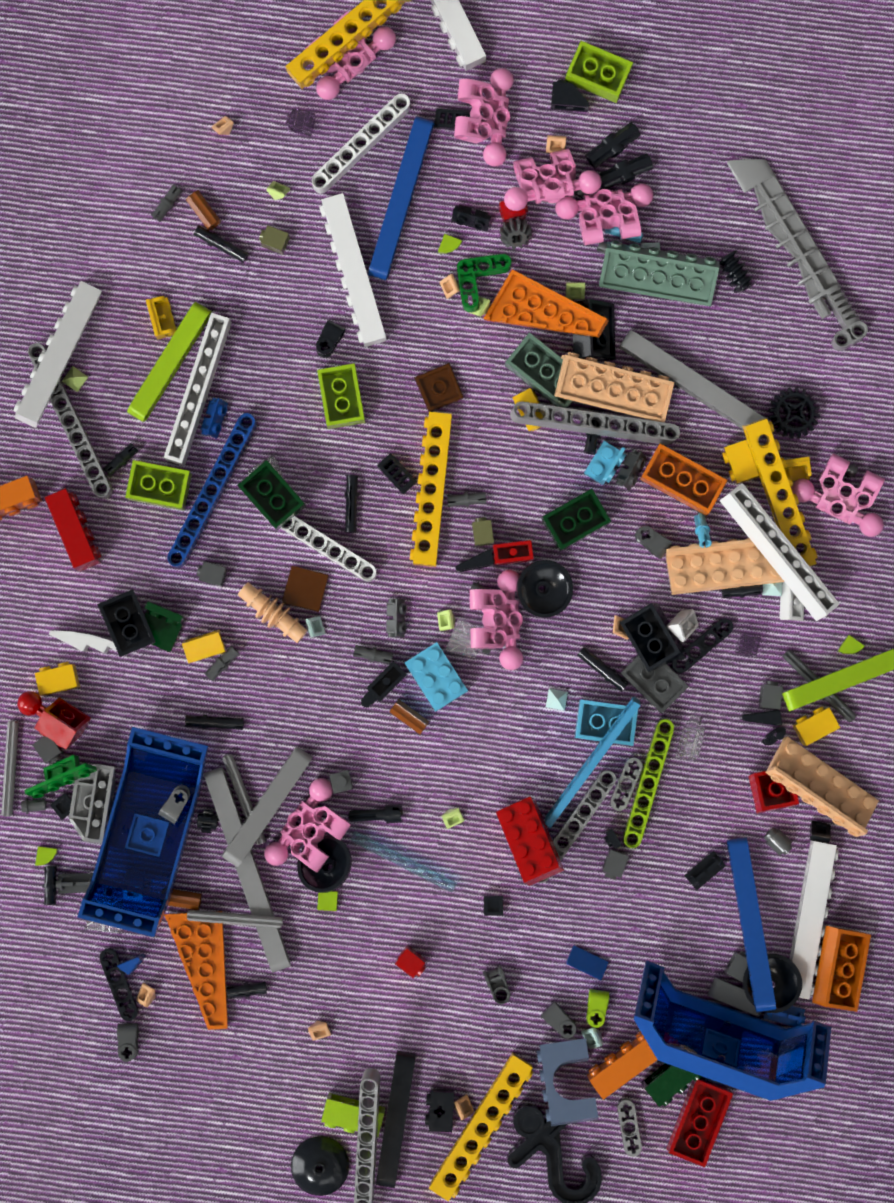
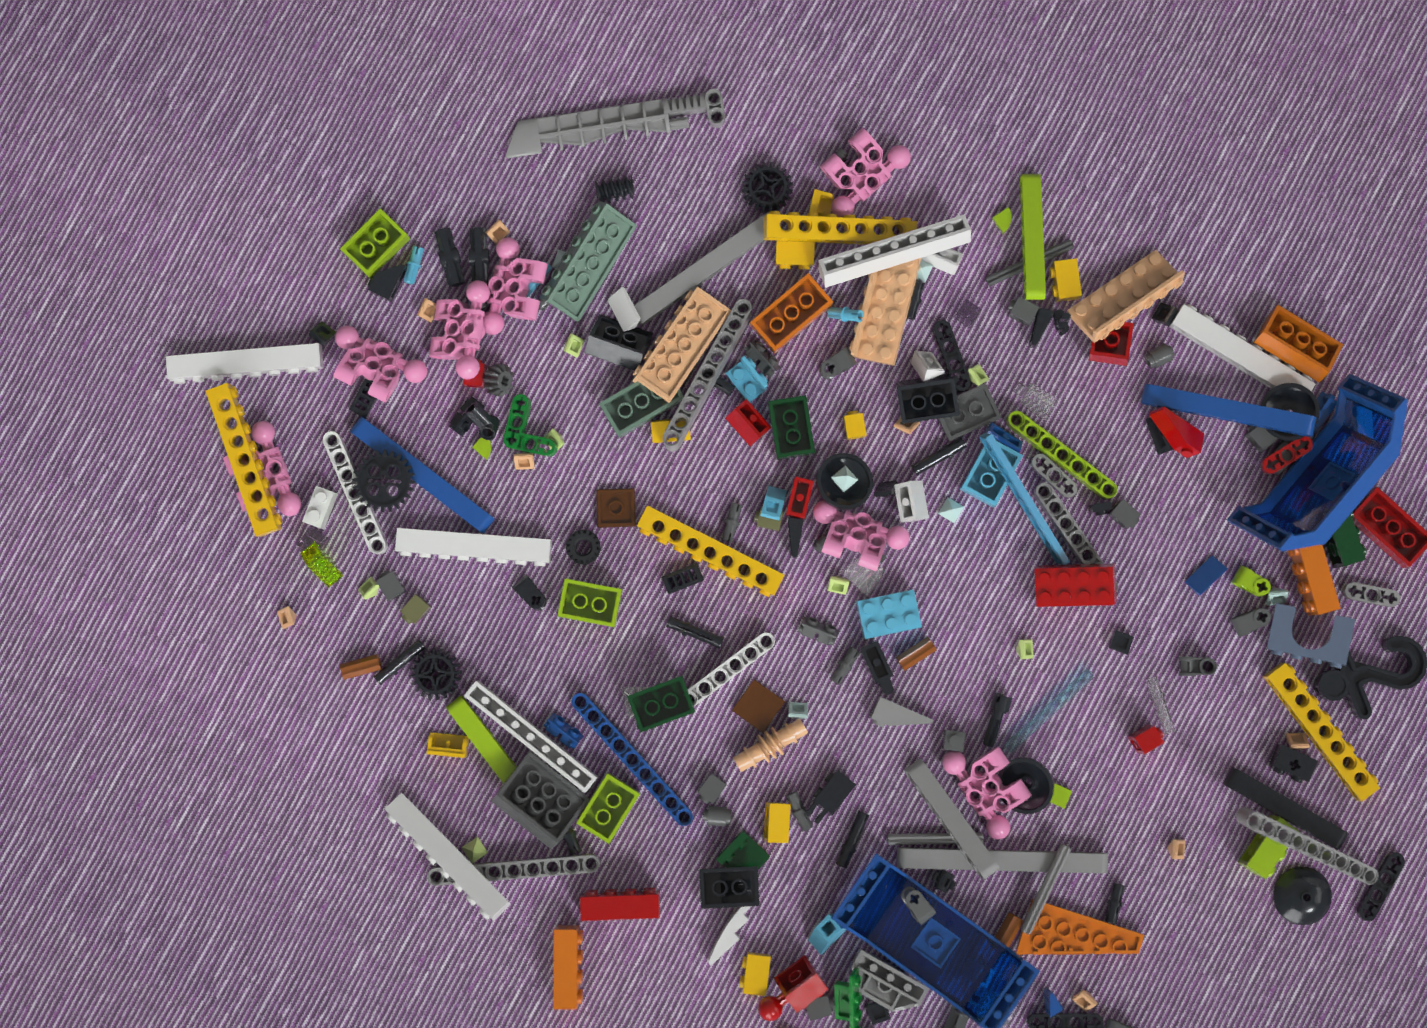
camera: 65 degrees left, 0 degrees up
dark grey pin [151,185,183,222] -> none
orange wing [483,269,608,337] -> none
none -> clear neon green brick [300,542,343,588]
none -> white brick [302,486,338,529]
none -> black plate [309,321,336,346]
none -> black gear [352,450,416,513]
none -> dark grey brick [376,570,407,601]
none -> medium azure axle [404,246,425,284]
none -> black gear [409,648,462,700]
none -> black piece [465,402,500,440]
none -> light nougat slope [485,220,510,245]
none -> dark grey slope [490,751,590,849]
none -> black tyre [566,530,601,565]
none -> white slope [608,287,641,331]
none -> dark grey brick [703,806,732,827]
none -> red brick [725,399,772,447]
none -> medium azure slope [761,486,787,521]
none -> black hinge [805,770,856,824]
none -> medium azure slope [808,914,846,955]
none -> light aqua slope [831,465,858,492]
none -> yellow brick [843,411,867,440]
none -> light grey slope [870,697,934,727]
none -> black slope [874,480,898,497]
none -> white brick [894,481,929,523]
none -> yellowish green slope [968,364,989,386]
none -> blue slope [984,422,1023,453]
none -> clear pin [1145,676,1176,735]
none -> red slope [1149,406,1205,458]
none -> red beam [1260,436,1313,474]

